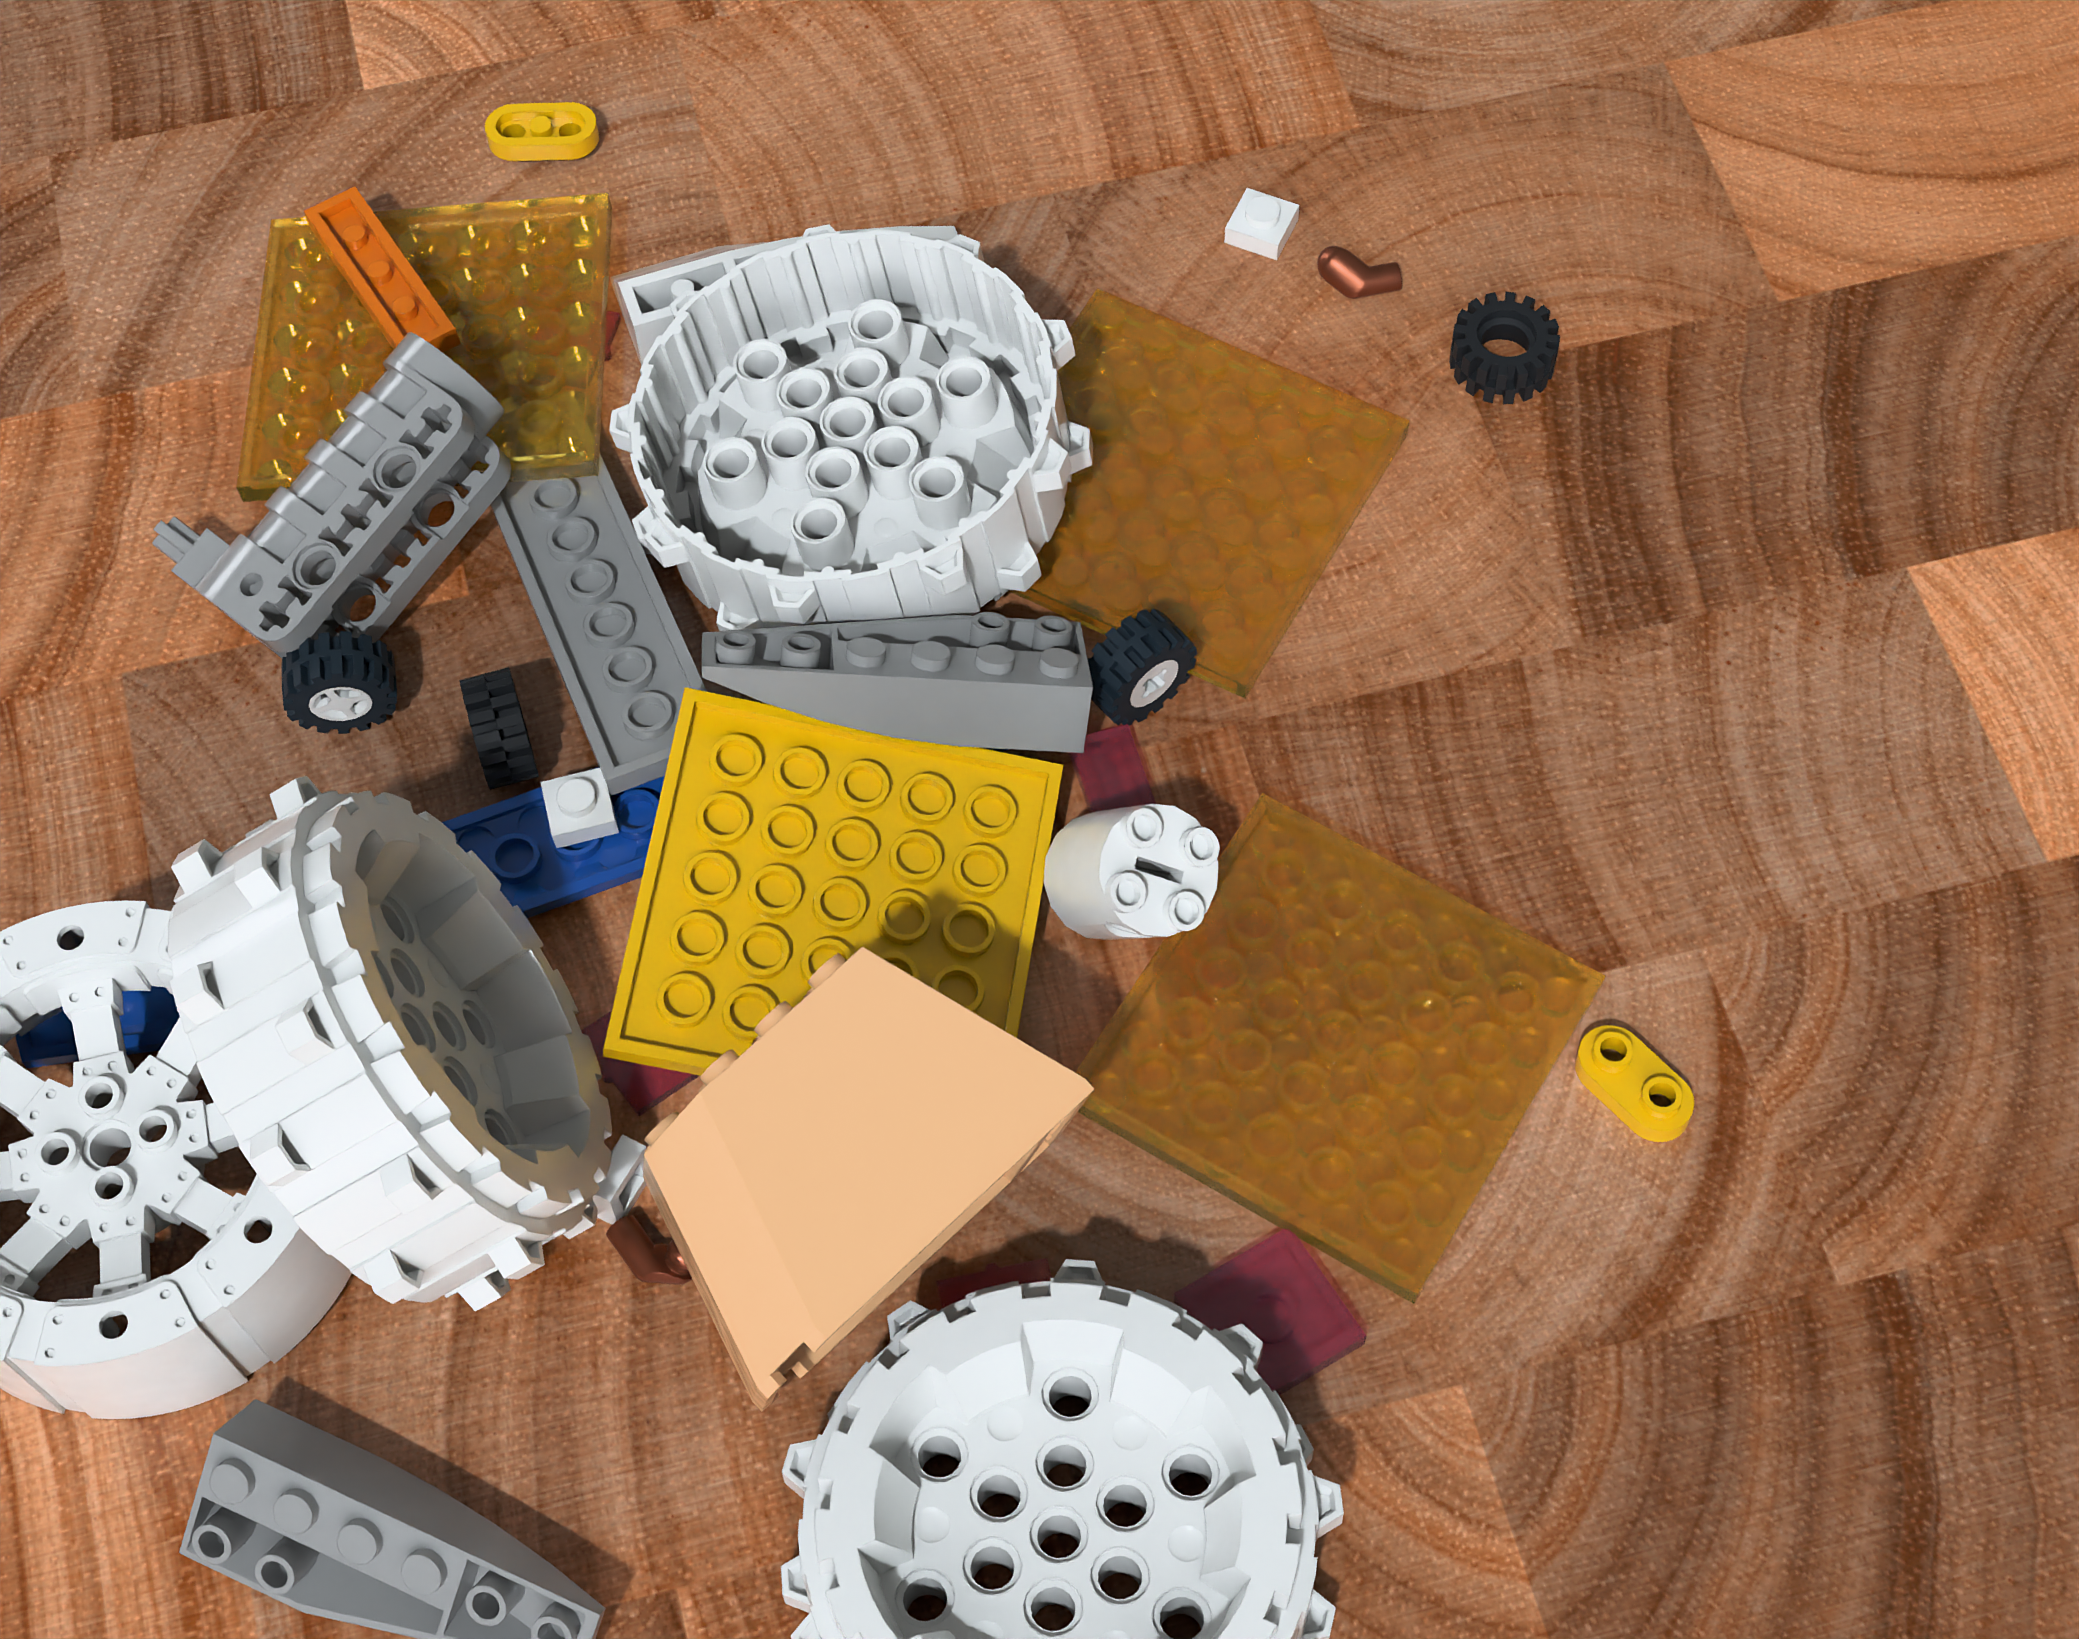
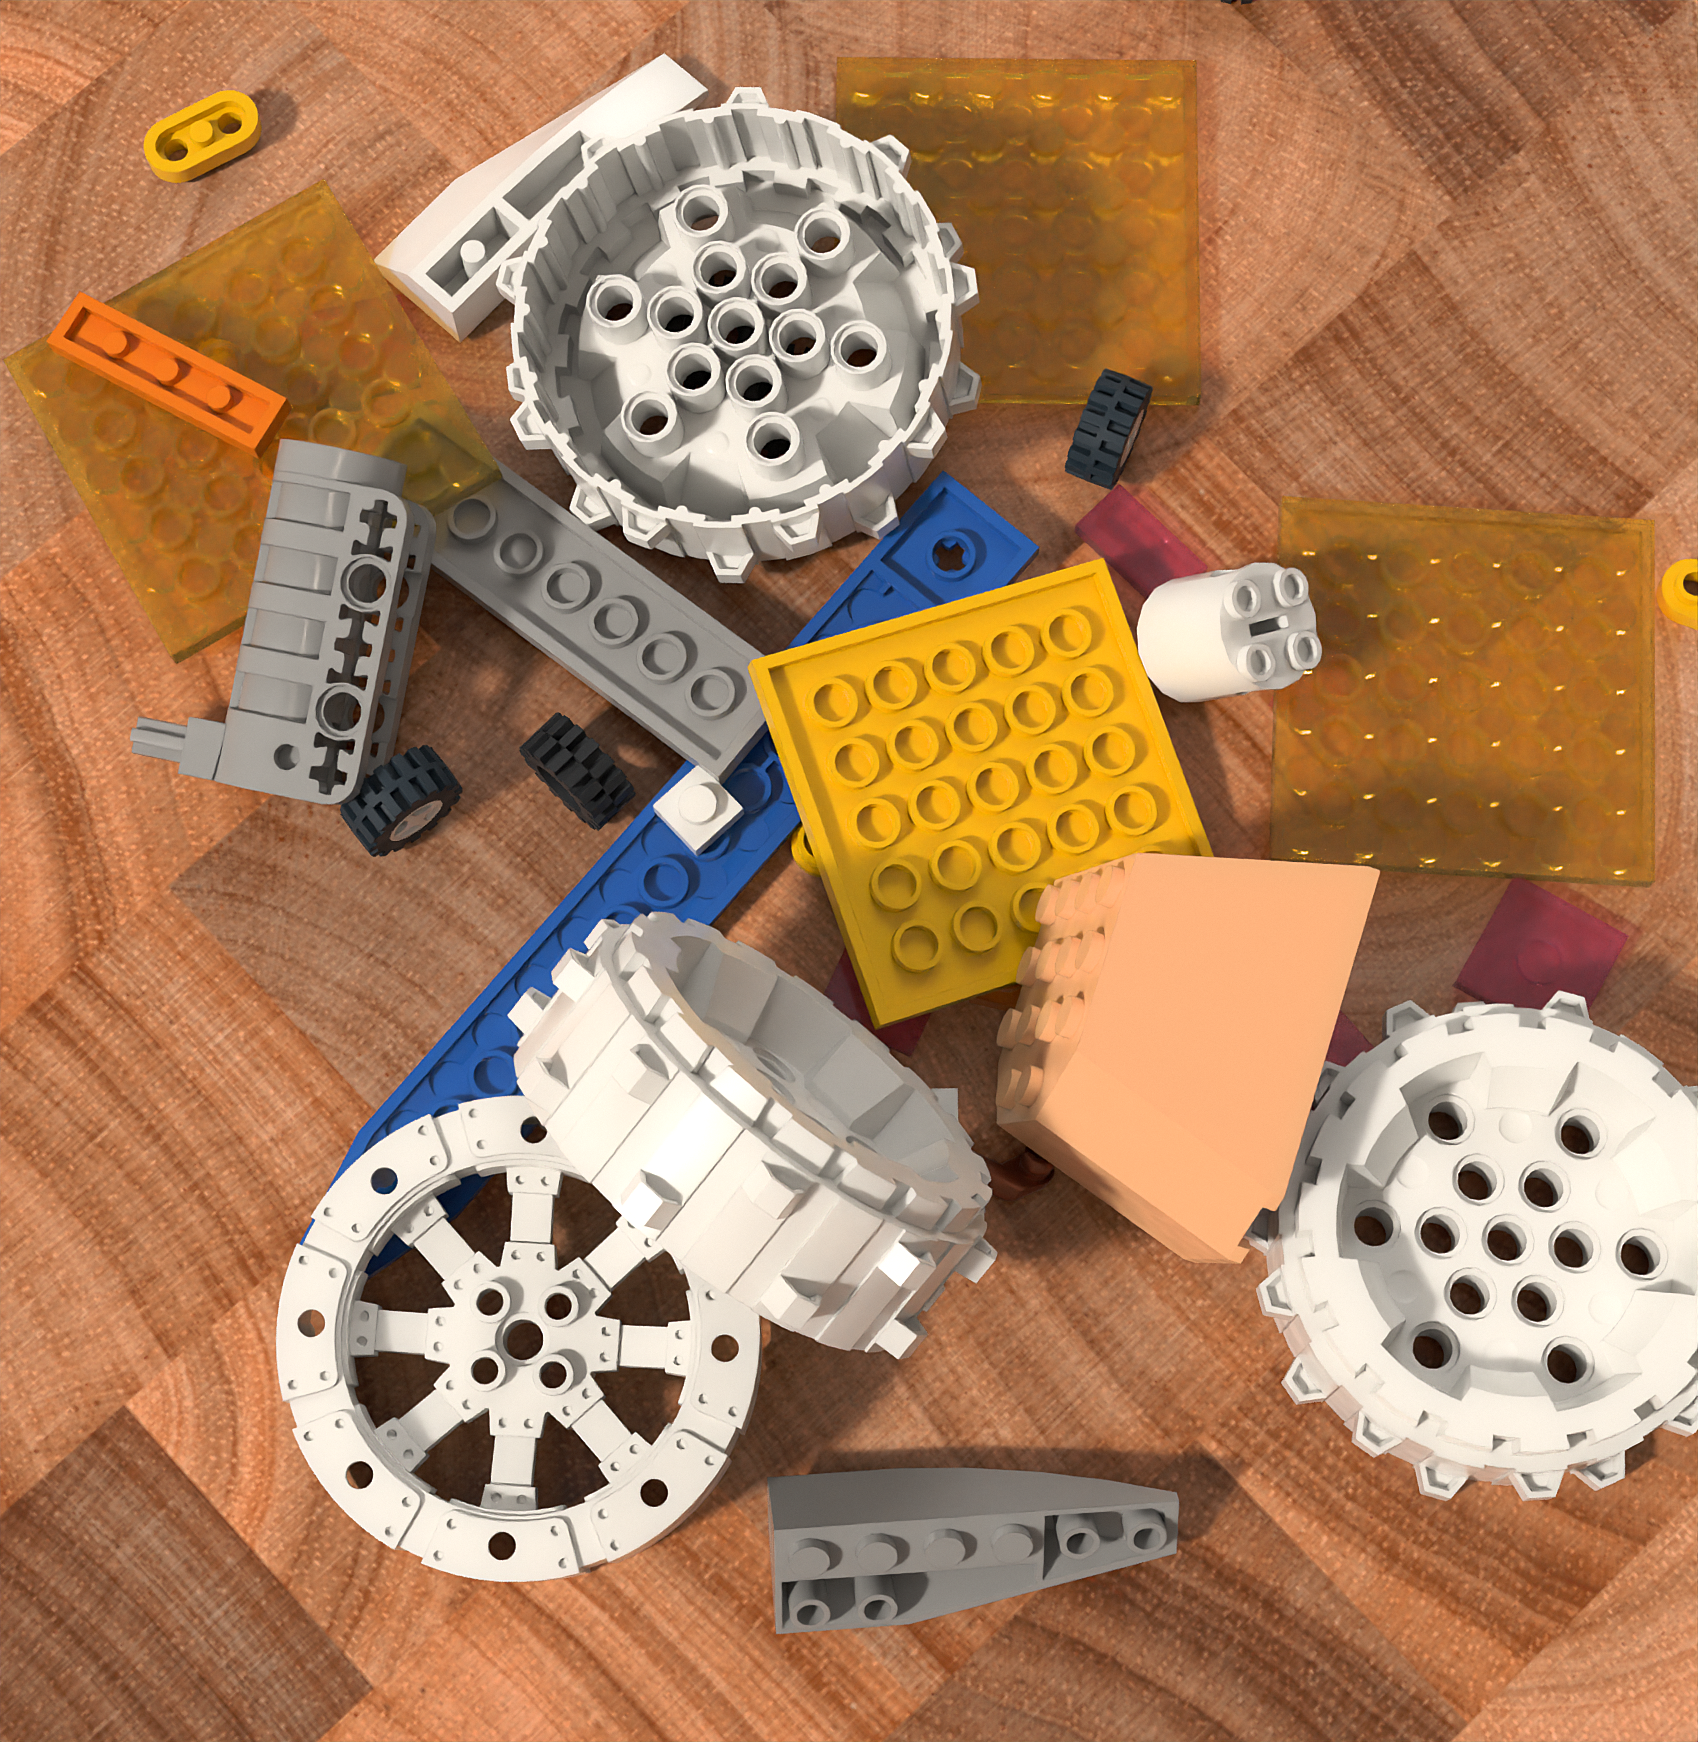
camera: 30 degrees left, 15 degrees up
light grey wedge [702,612,1093,753] -> none

